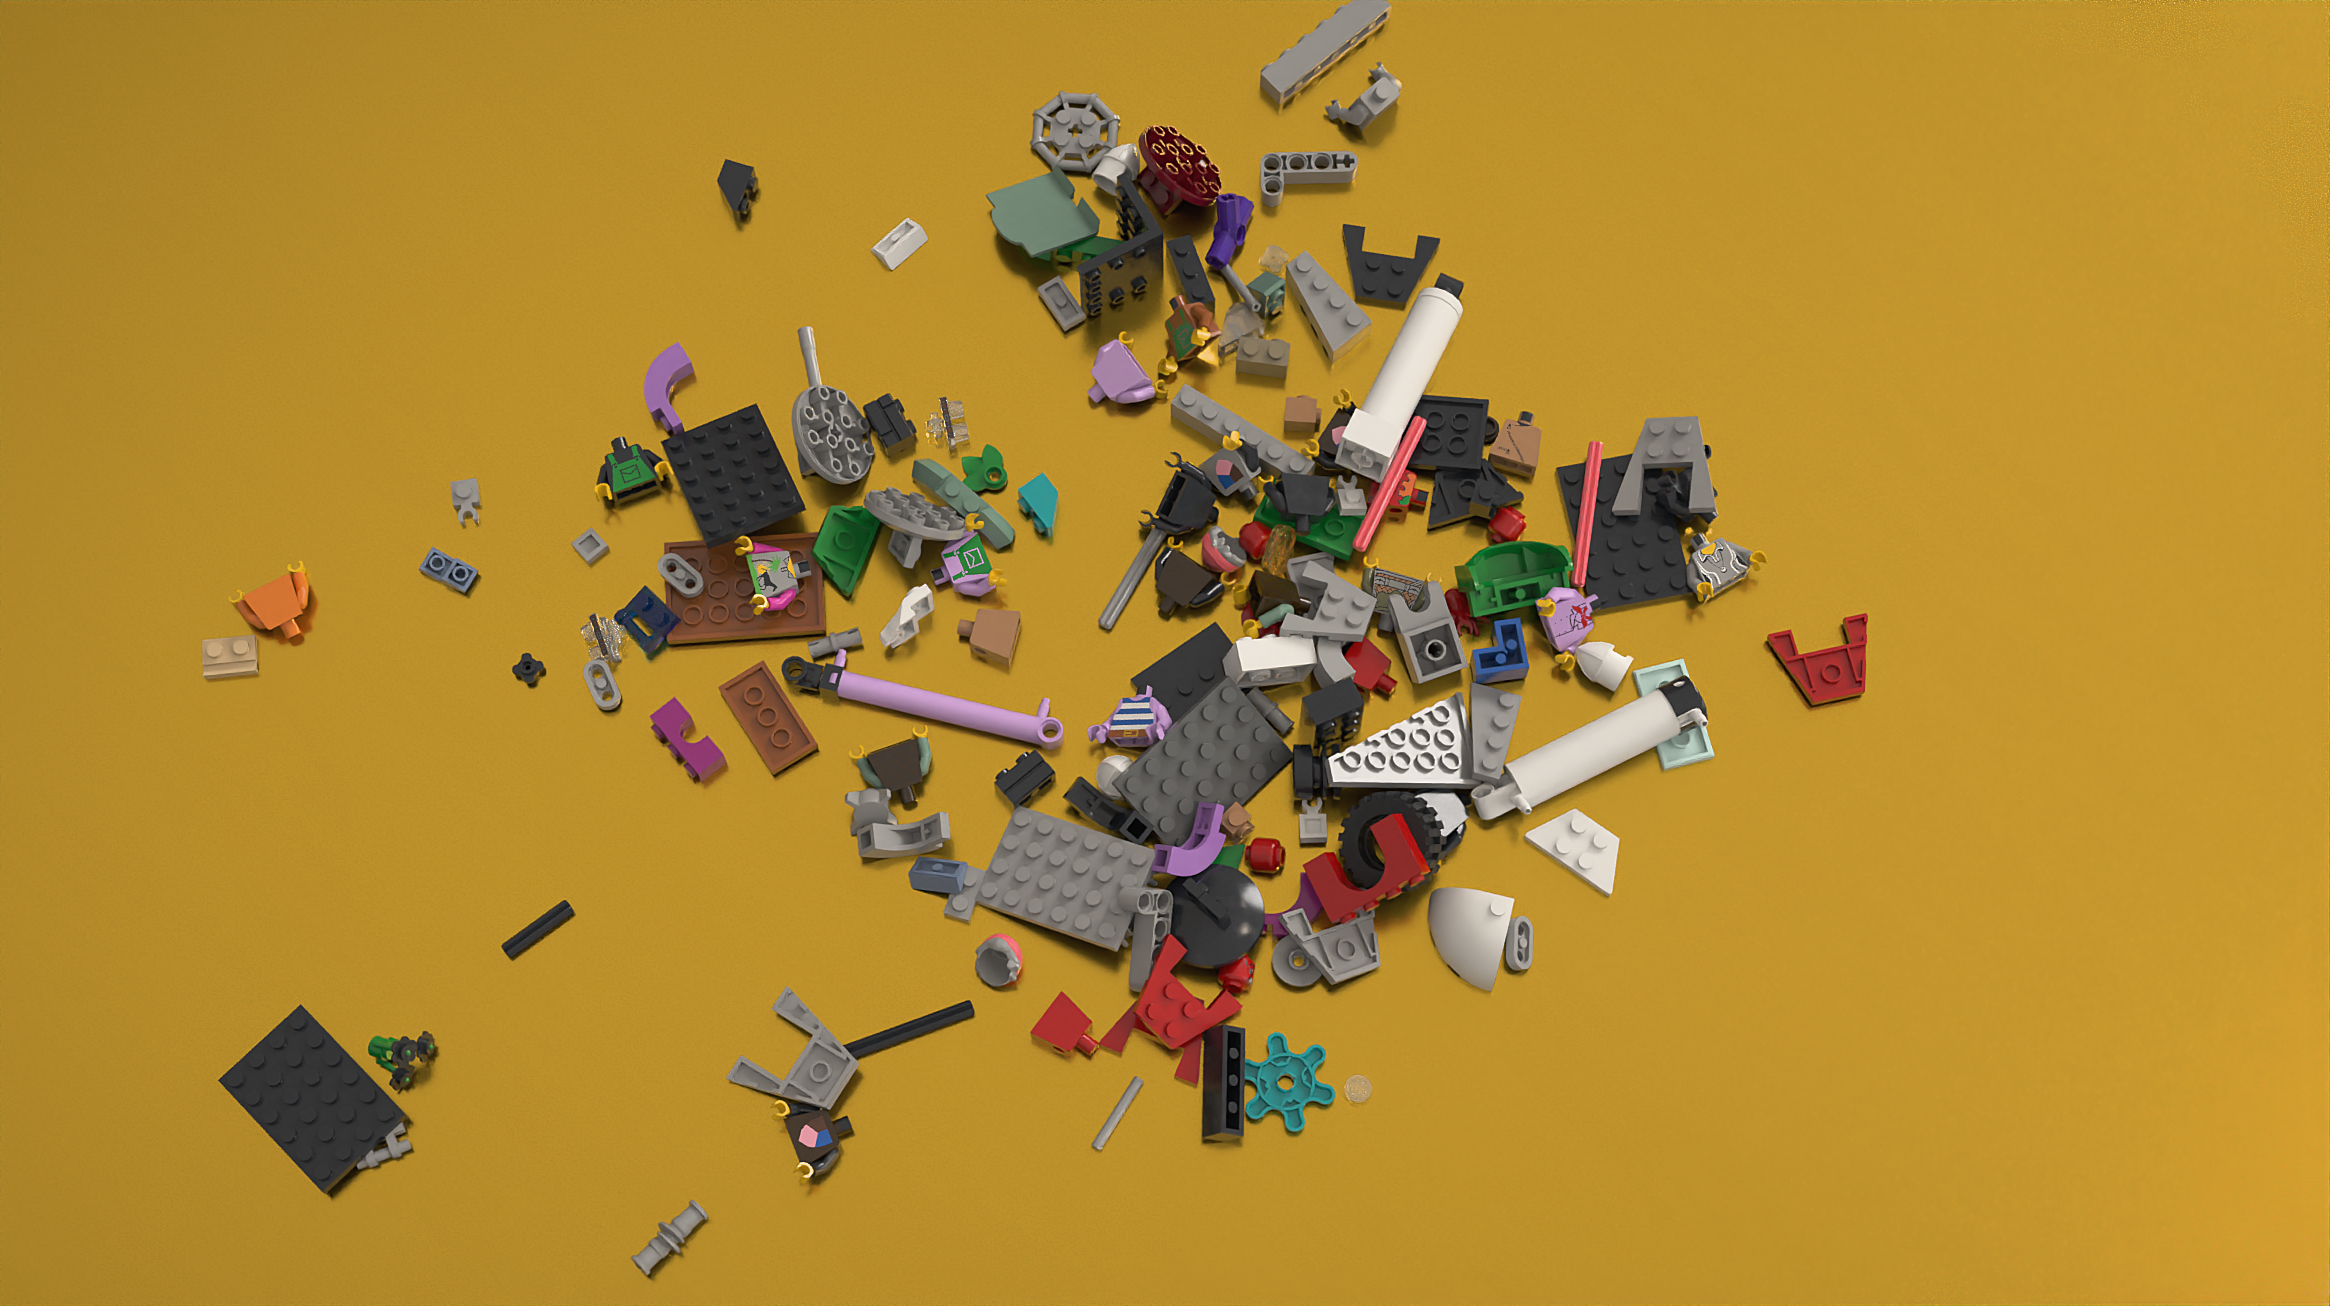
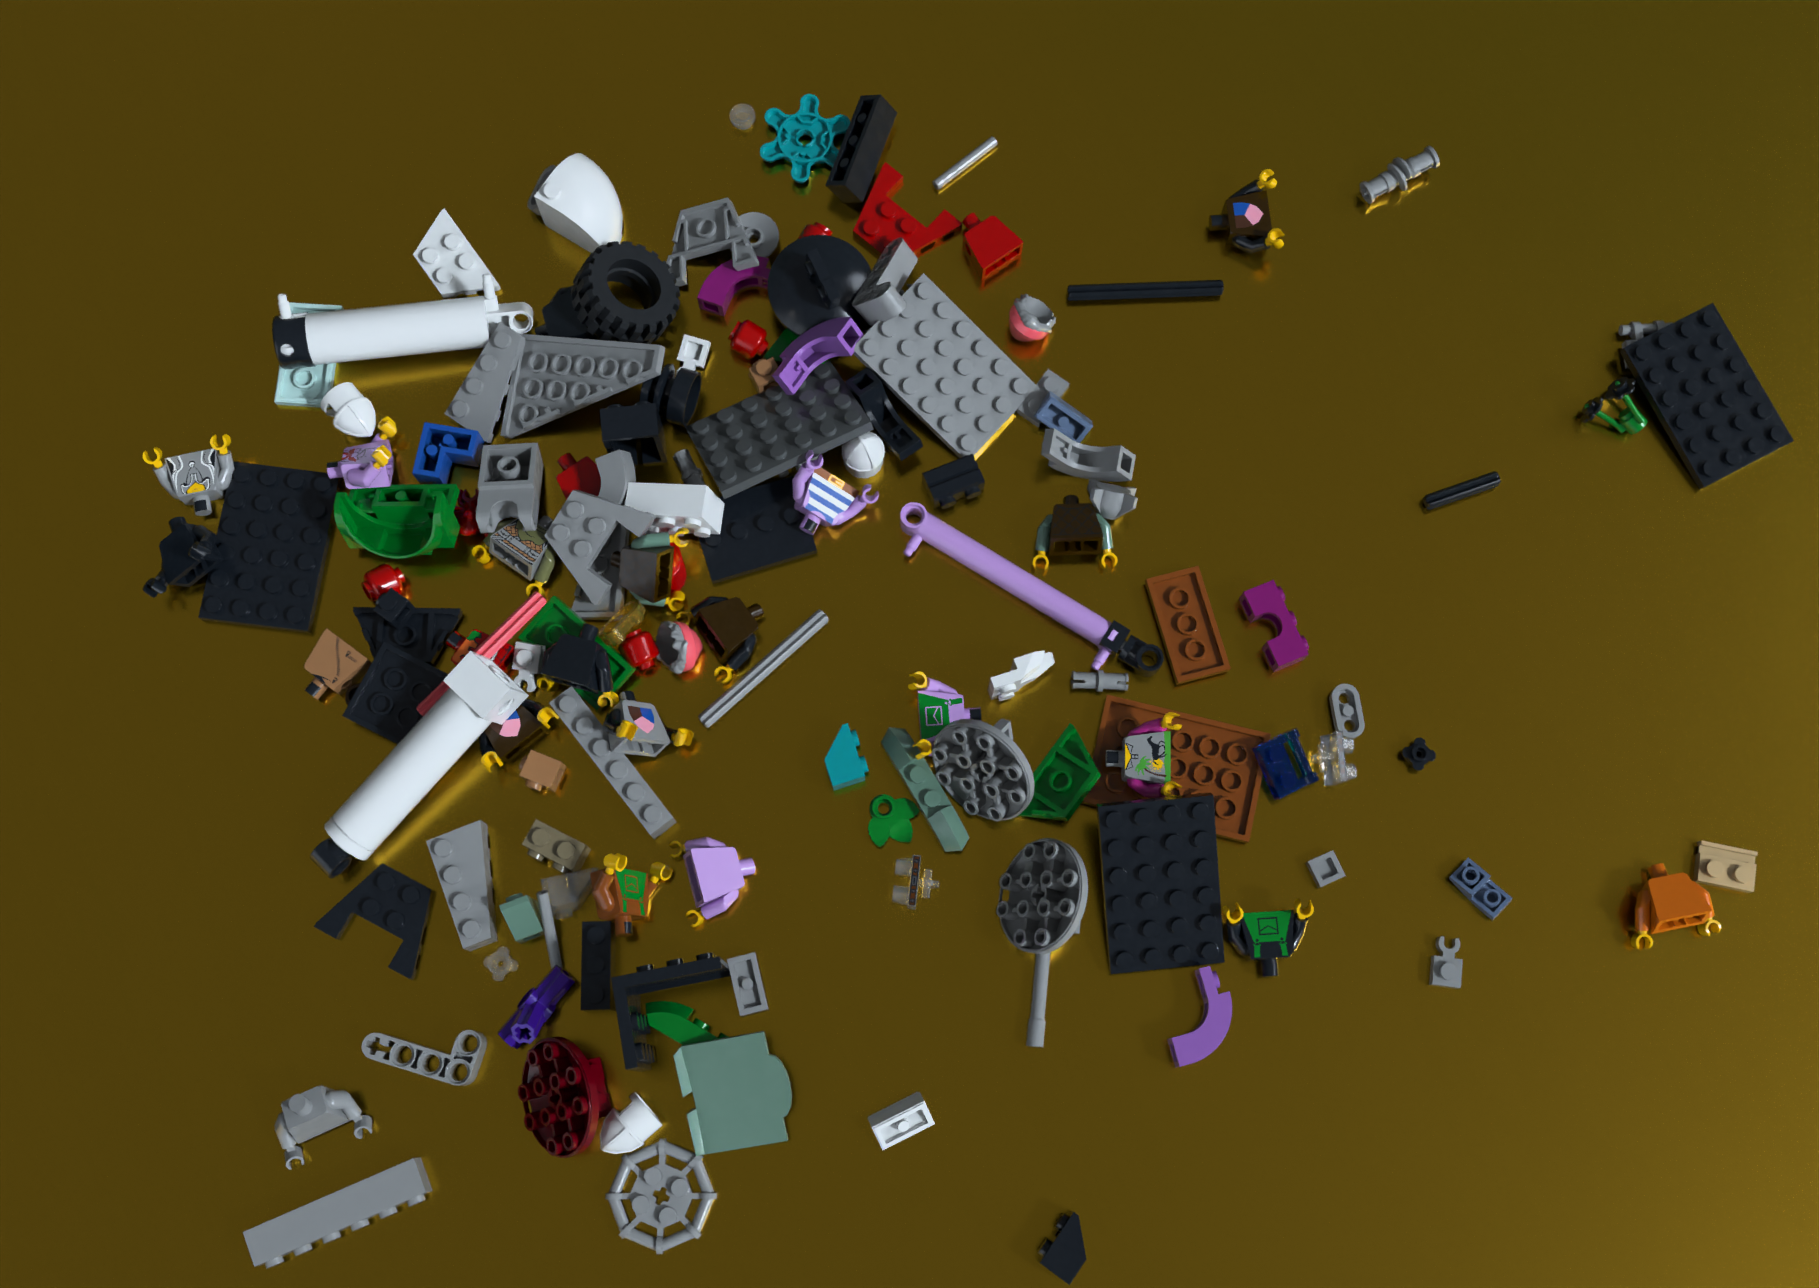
camera: 165 degrees left, 5 degrees up
light grey plate [658,553,704,598] -> none
light grey wing [726,986,860,1110] -> none
black brick [863,393,917,456] -> none
medium nougat torso [957,609,1021,666] -> none
red wing [1132,934,1243,1049] -> none
black torso [1138,452,1219,535] -> none
red arch [1302,814,1431,925] -> none
coral axle [1570,441,1603,587] -> none
light grey wing [1612,416,1717,516] -> none
red wing [1767,613,1868,705] -> none

